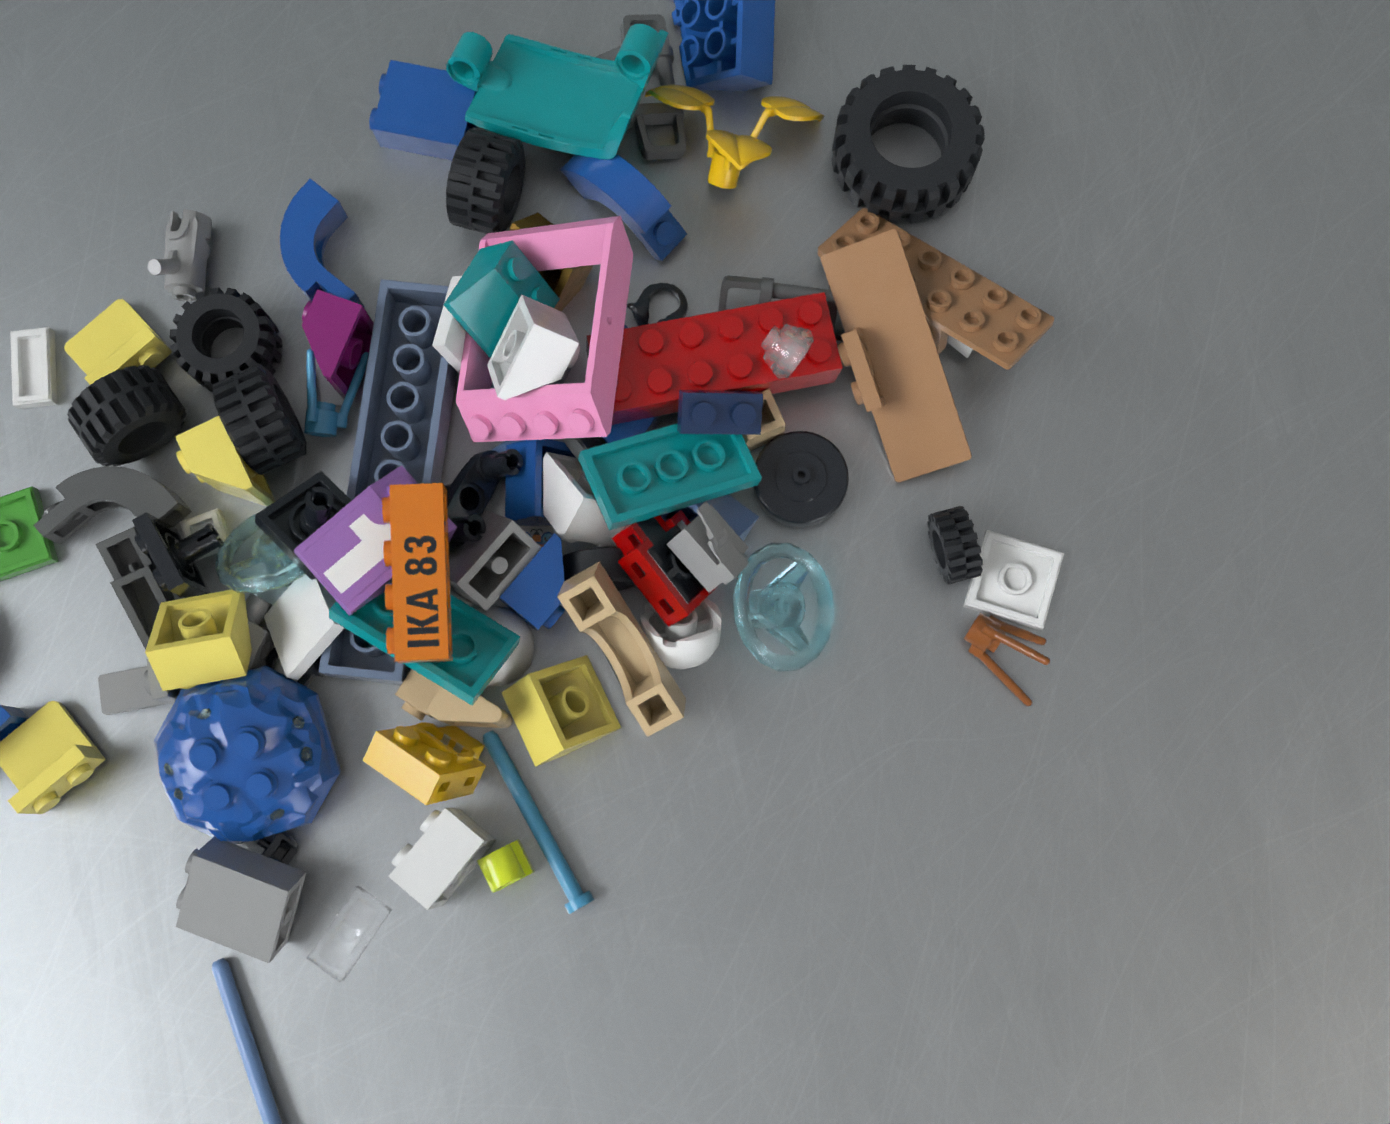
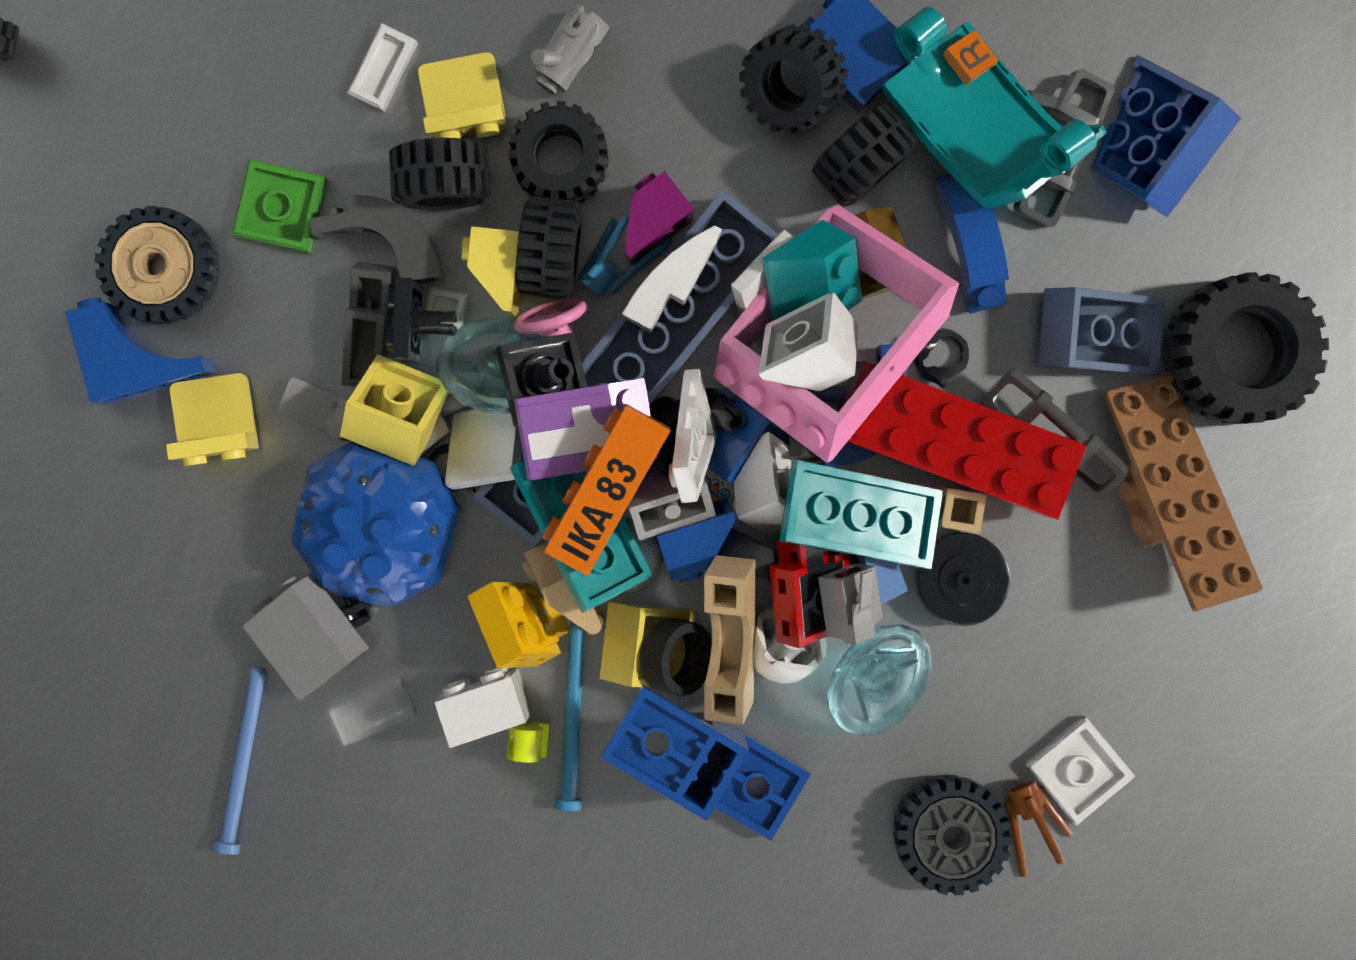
camera: 30 degrees right, 10 degrees up
blue arch [280,178,365,307] -> none
yellow plant [645,85,824,189] -> none
dark blue plate [677,390,763,435] -> none
clear cone [760,324,814,378] -> none
medium nougat bracket [821,229,972,482] -> none
black tyre [927,506,983,585] -> none
none -> bright pink piece [513,296,589,338]
none -> blue bracket [600,685,811,841]
none -> white slope [622,226,722,333]
none -> black tyre [640,618,712,697]
none -> white wing [669,369,717,503]
none -> black tyre [739,24,848,134]
none -> wheel [893,775,1012,896]
none -> orange tile [942,30,999,85]
none -> sand blue slope [1038,287,1166,375]

